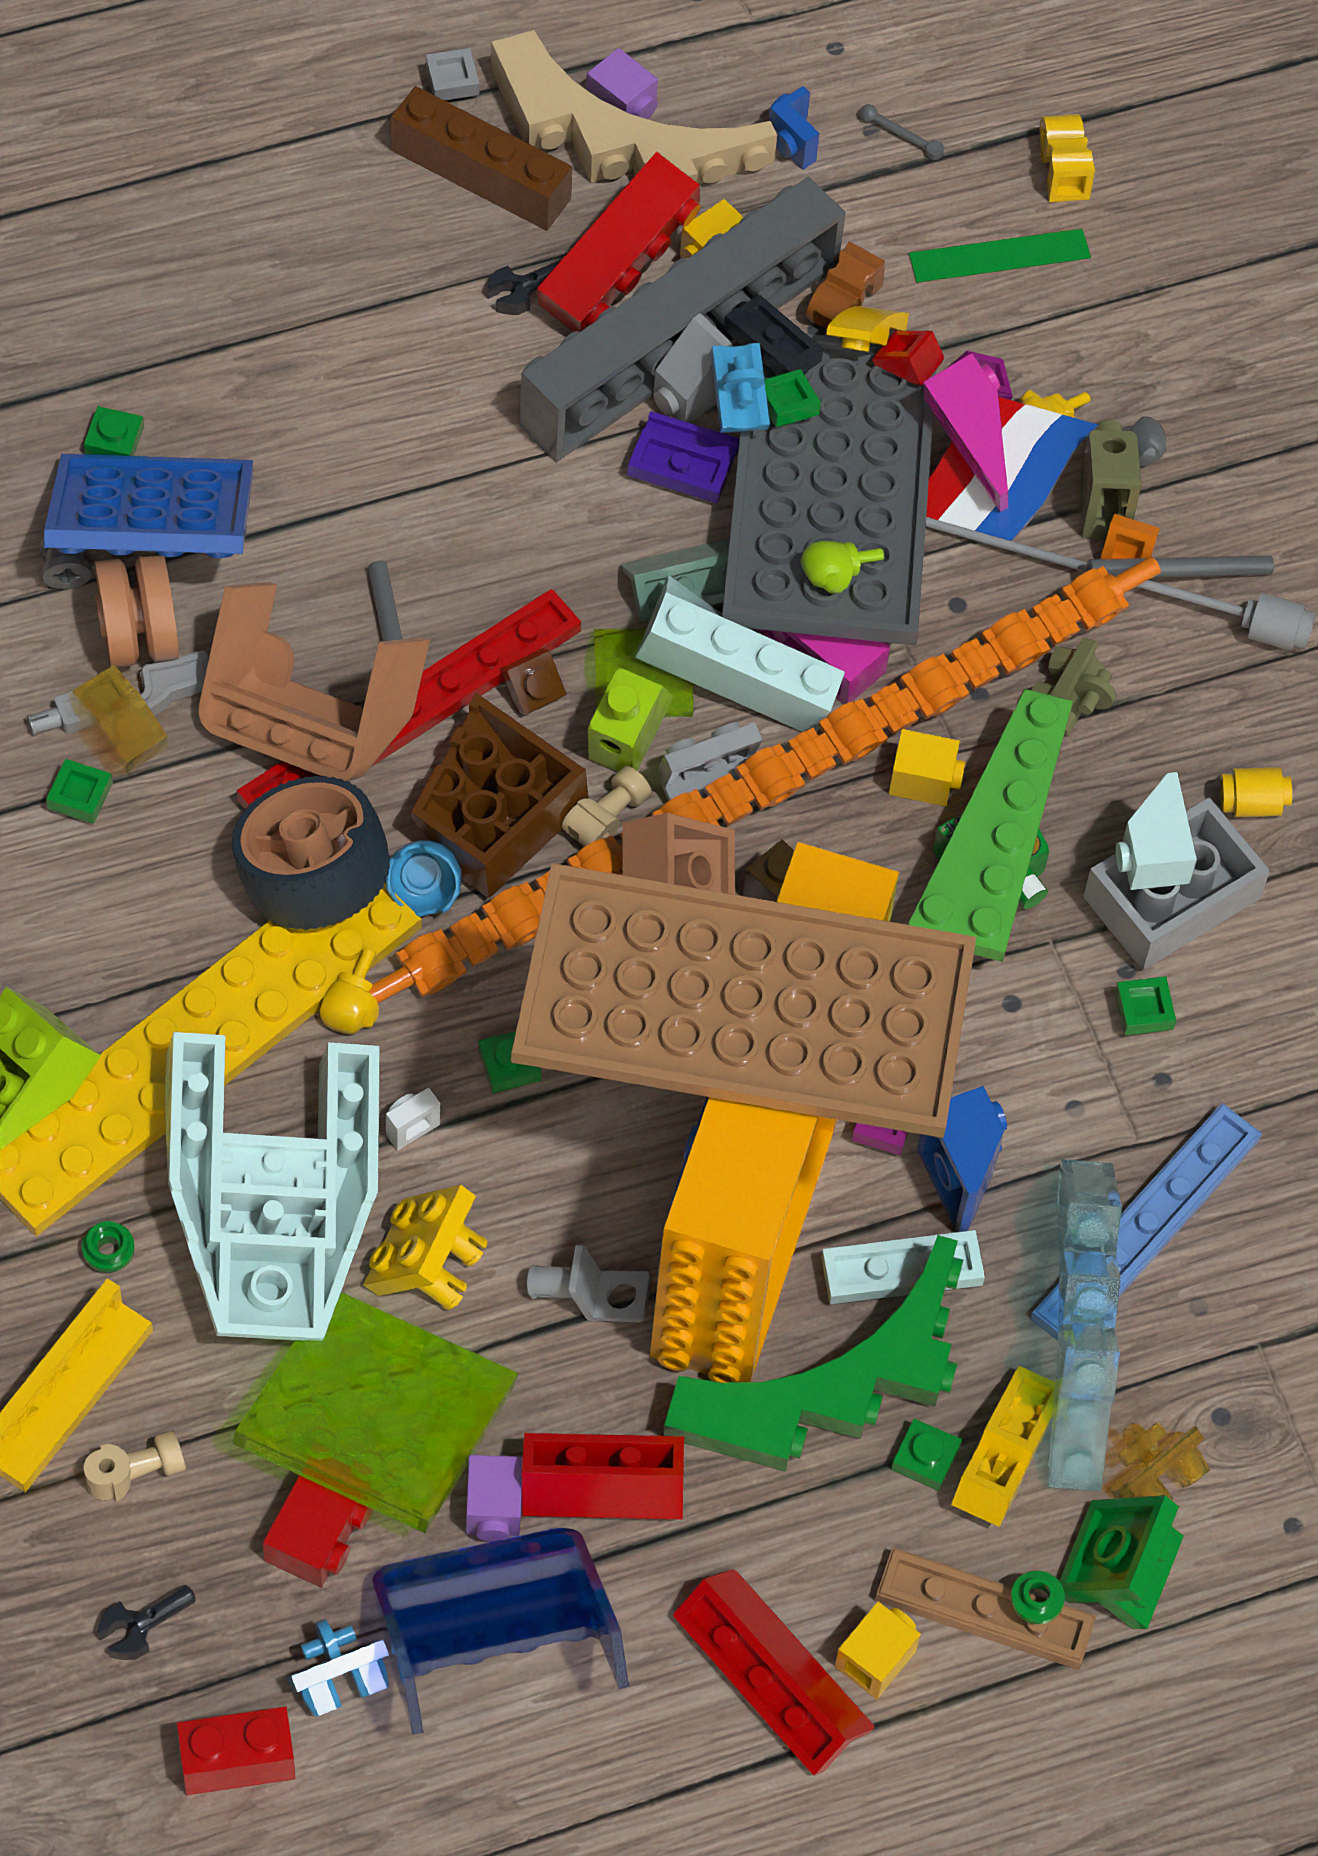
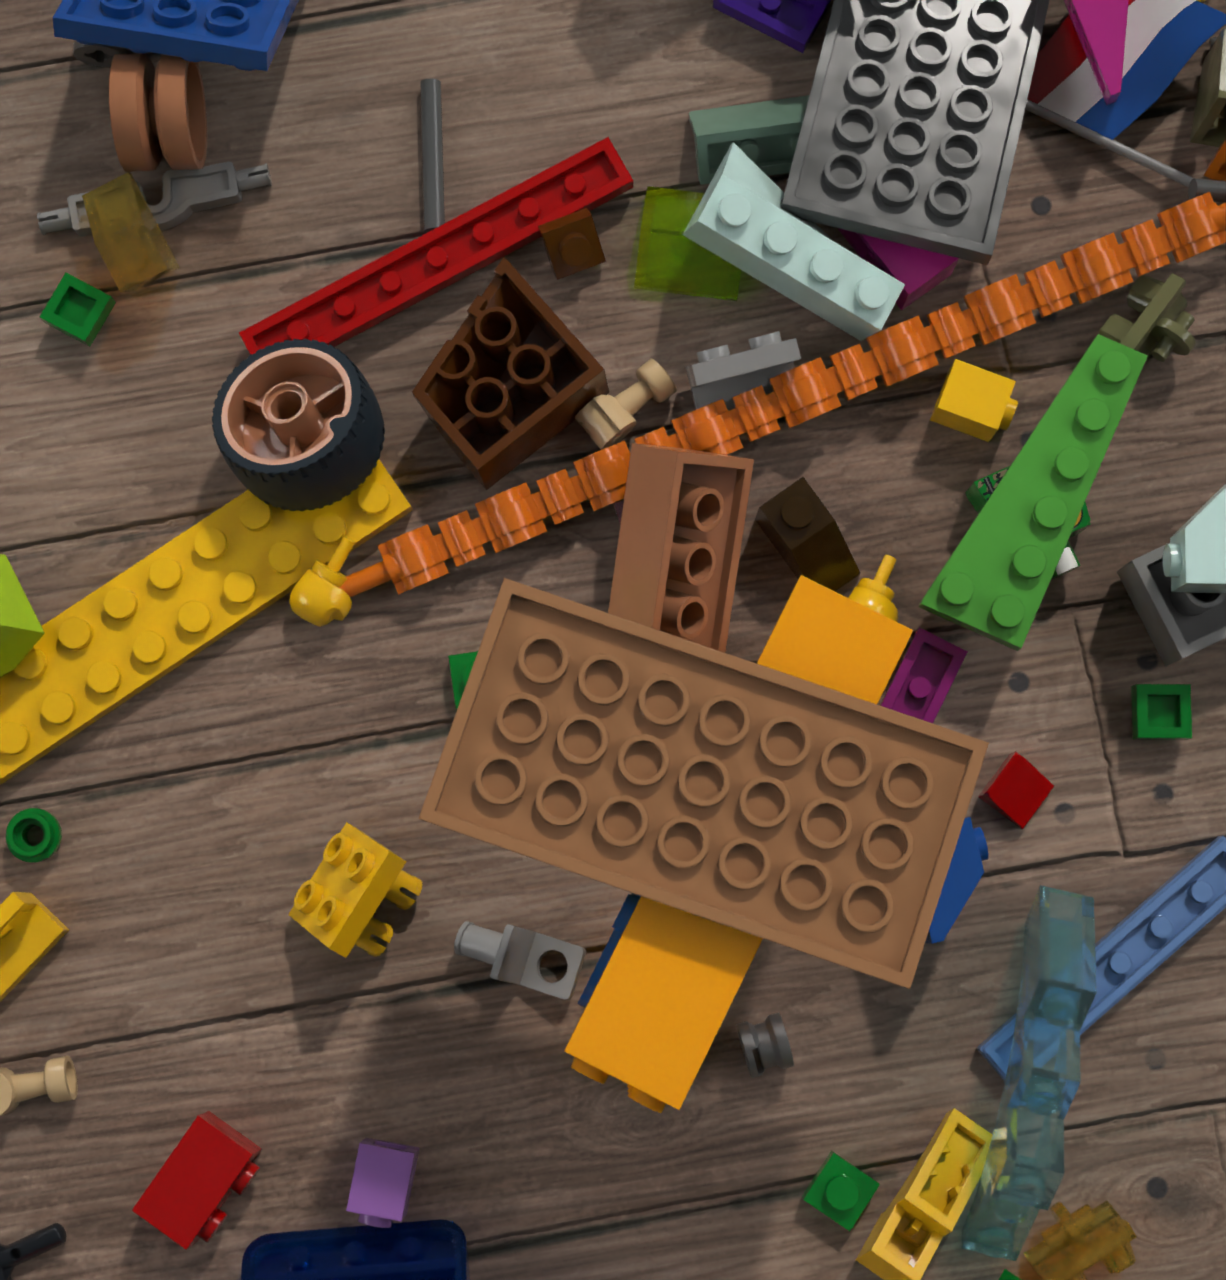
camera: 15 degrees right, 20 degrees up
light aqua wedge [165,1032,379,1342] -> none
nougat windscreen [199,582,430,781] -> none
clear neon green plate [233,1292,518,1534] -> none
dark azure hair [386,840,461,917] -> none
white plate [386,1087,440,1151] -> none
red brick [522,1433,685,1520] -> none
lime torso [588,667,673,772] -> none
green arch [664,1235,964,1472] -> none
lime piece [800,540,884,593] -> none
light aqua plate [821,1230,985,1305] -> none
none -> flat silver wheel [736,1013,794,1078]
none -> red slope [978,751,1054,829]

